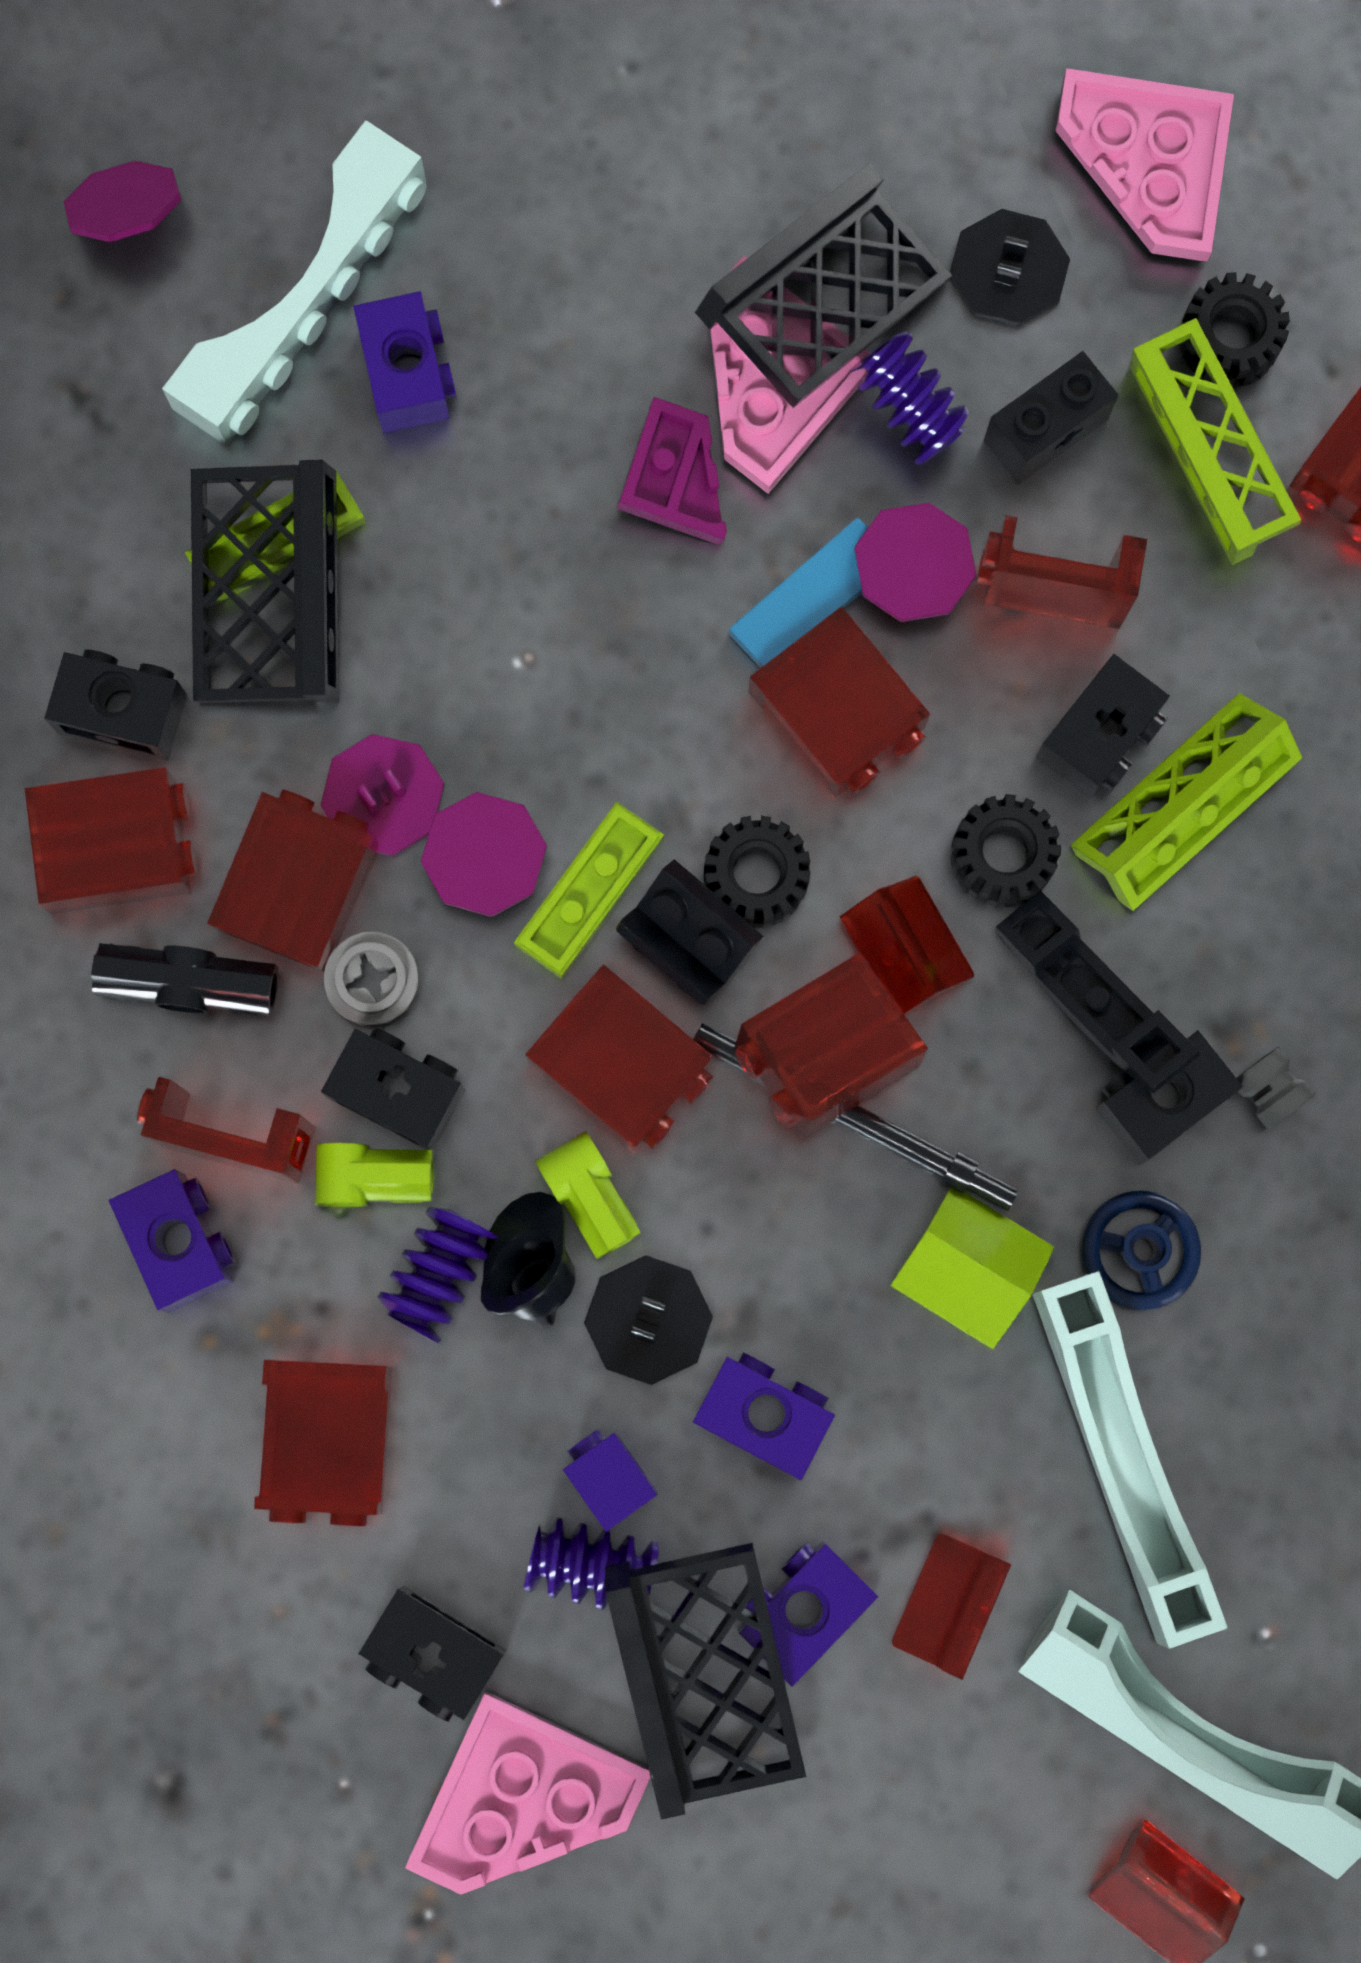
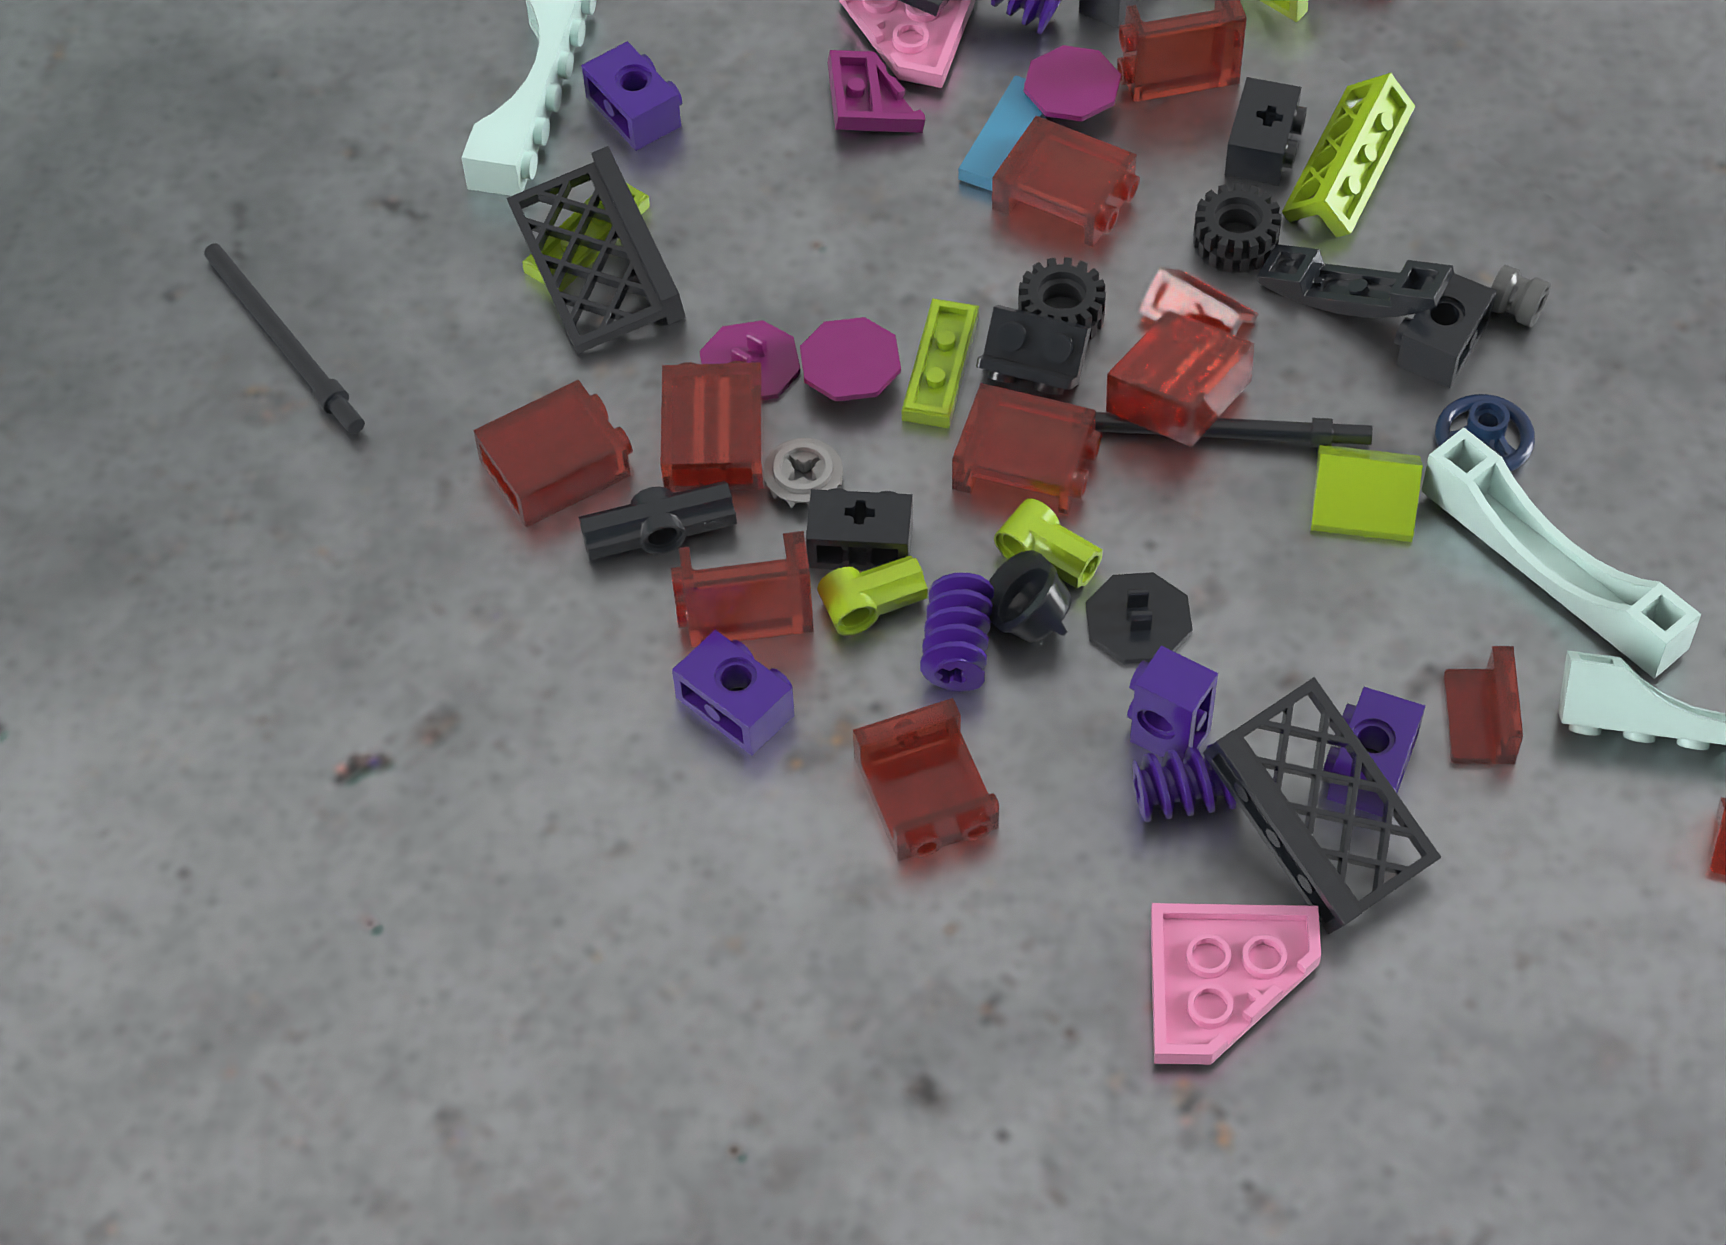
camera: 20 degrees left, 25 degrees down
black brick [44,649,187,760] -> none
magenta piece [63,161,182,242] -> none
black brick [358,1586,507,1722] -> none
dark purple brick [693,1352,835,1481] -> none

